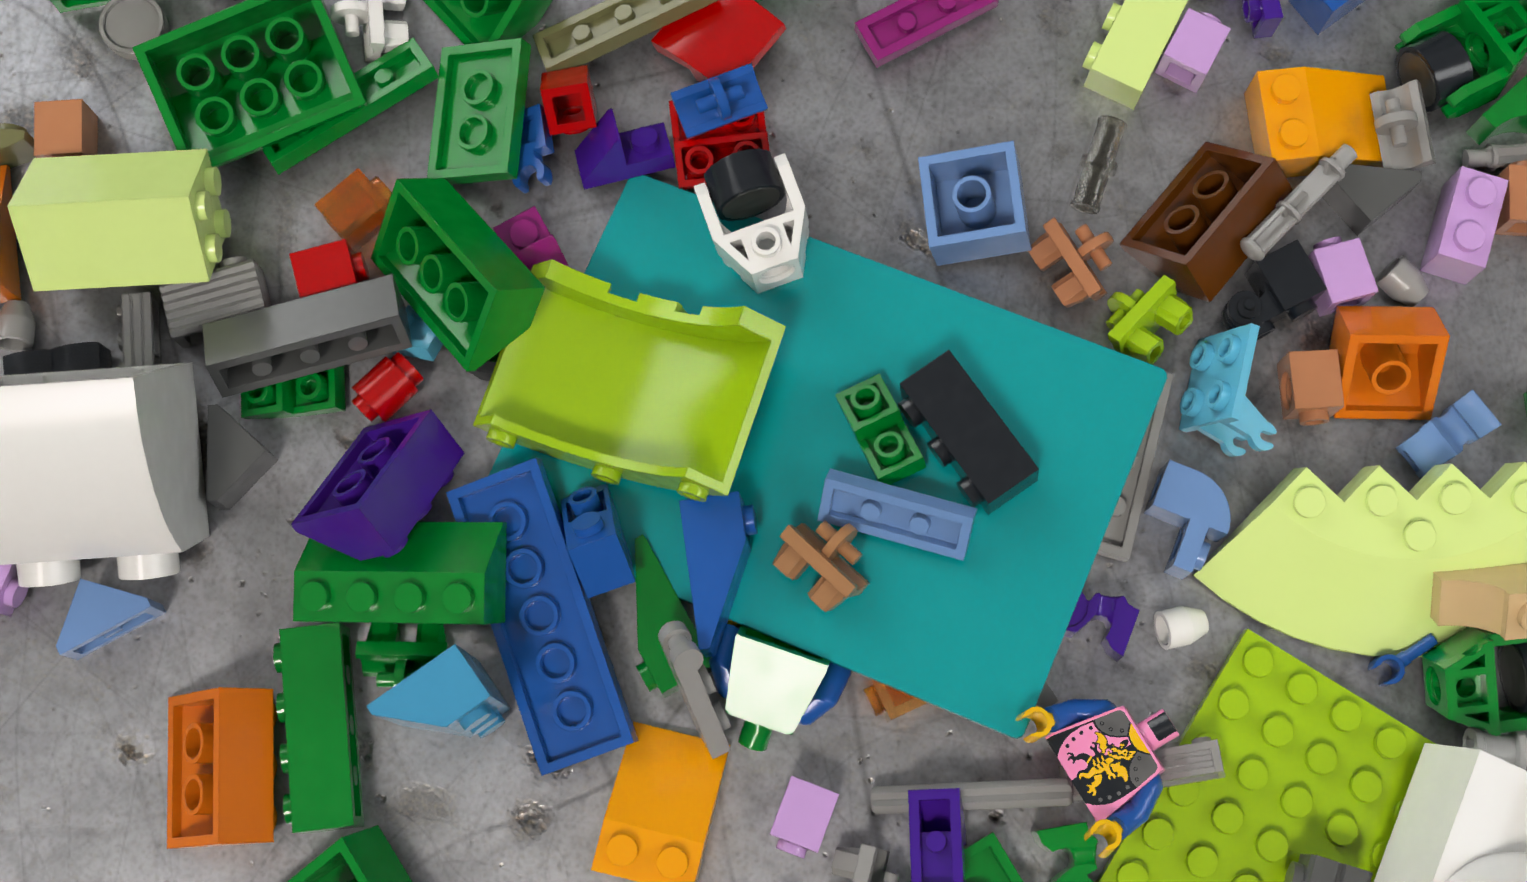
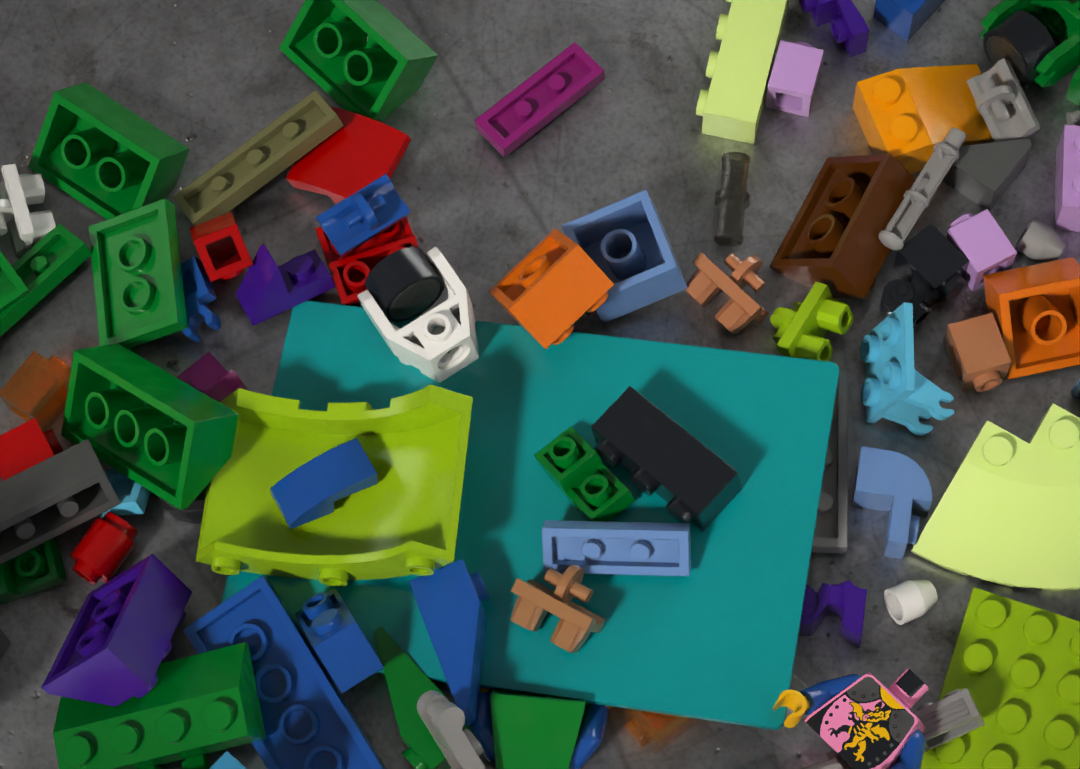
camera: 10 degrees left, 10 degrees down
none -> blue slope [270,438,377,529]
none -> orange slope [488,228,614,349]

